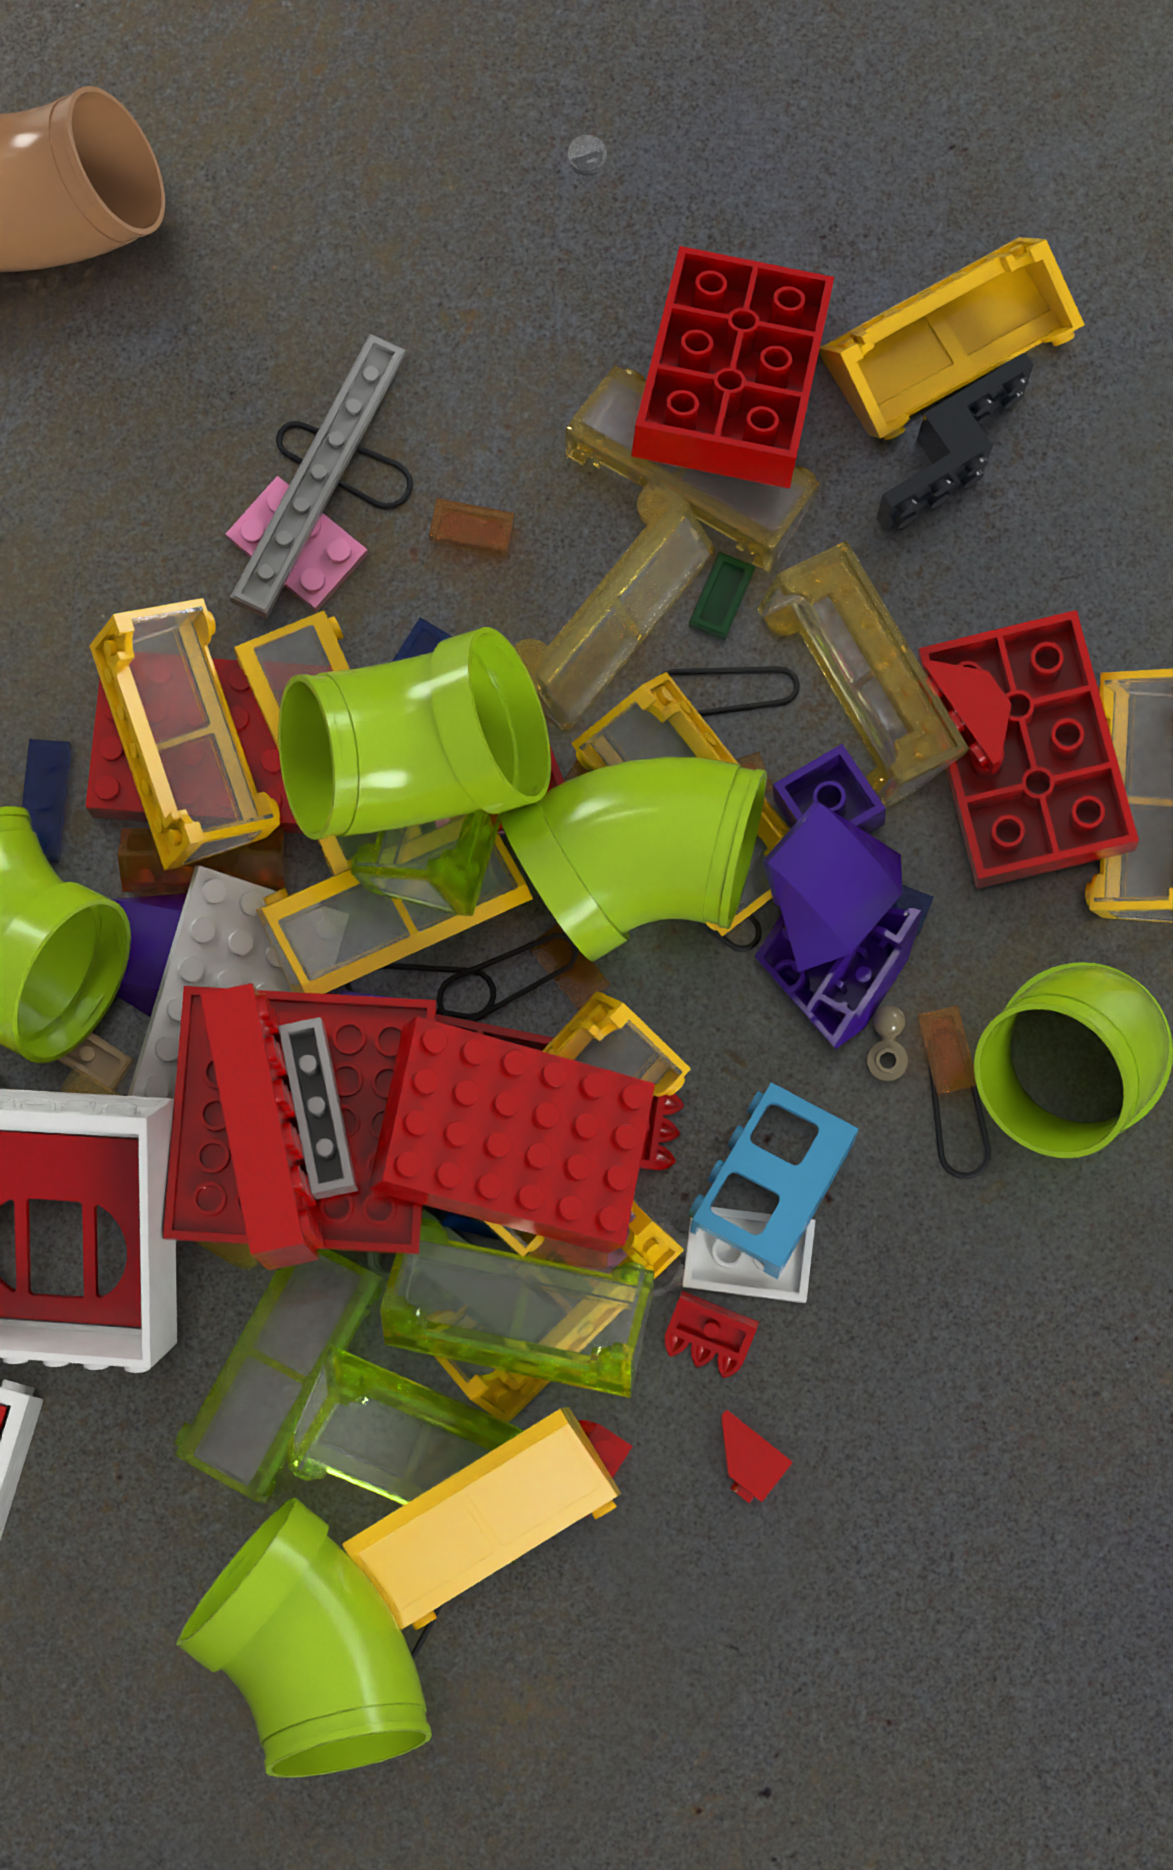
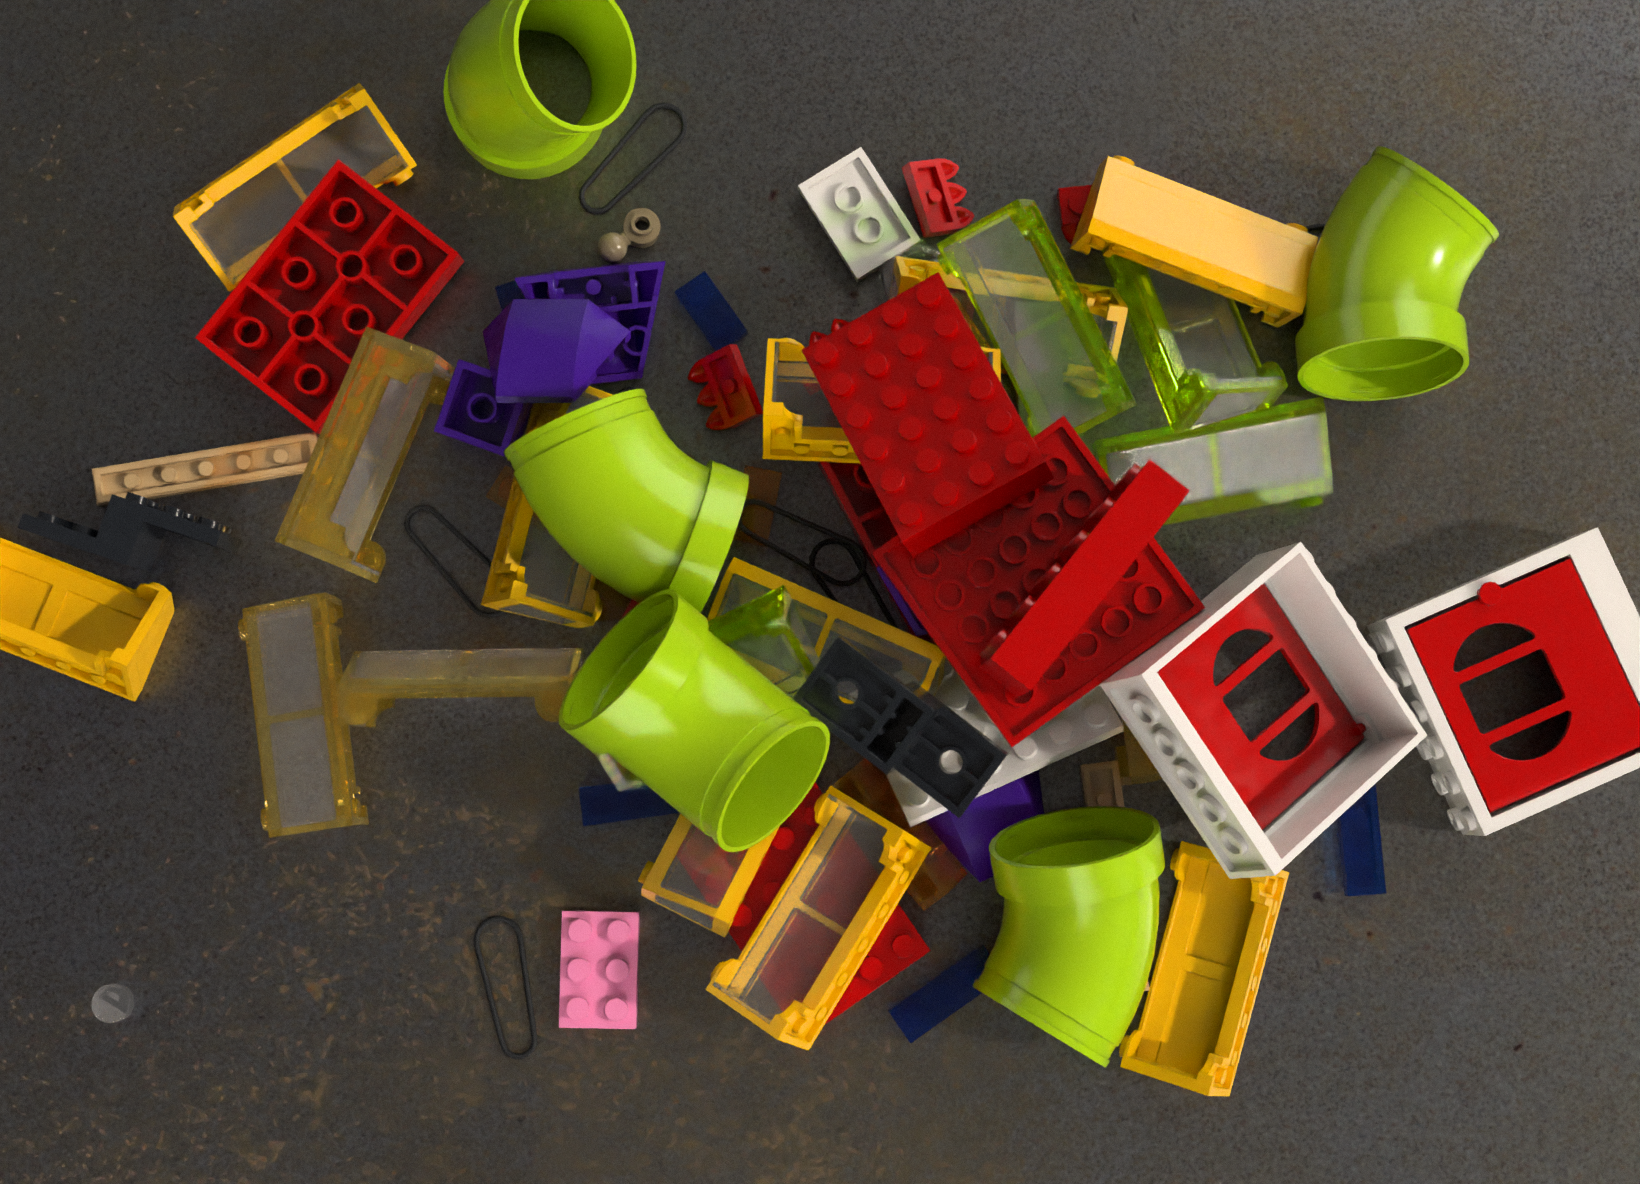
camera: 130 degrees left, 5 degrees up
light grey tile [230,334,406,619] -> none
light grey brick [278,1017,358,1199] -> none
clear orange plate [429,498,515,555] -> none
red brick [631,246,835,489] -> none
dark green tile [688,552,756,641] -> none
dark azure window [688,1082,859,1279] -> none
red slope [720,1409,793,1504] -> none
clear orange plate [917,1005,977,1096] -> none
red slope [921,660,1011,774] -> none
none -> tan tile [92,432,324,507]
none -> clear blue plate [674,271,748,351]
none -> red plate [687,344,763,430]
none -> black bracket [793,636,1009,818]

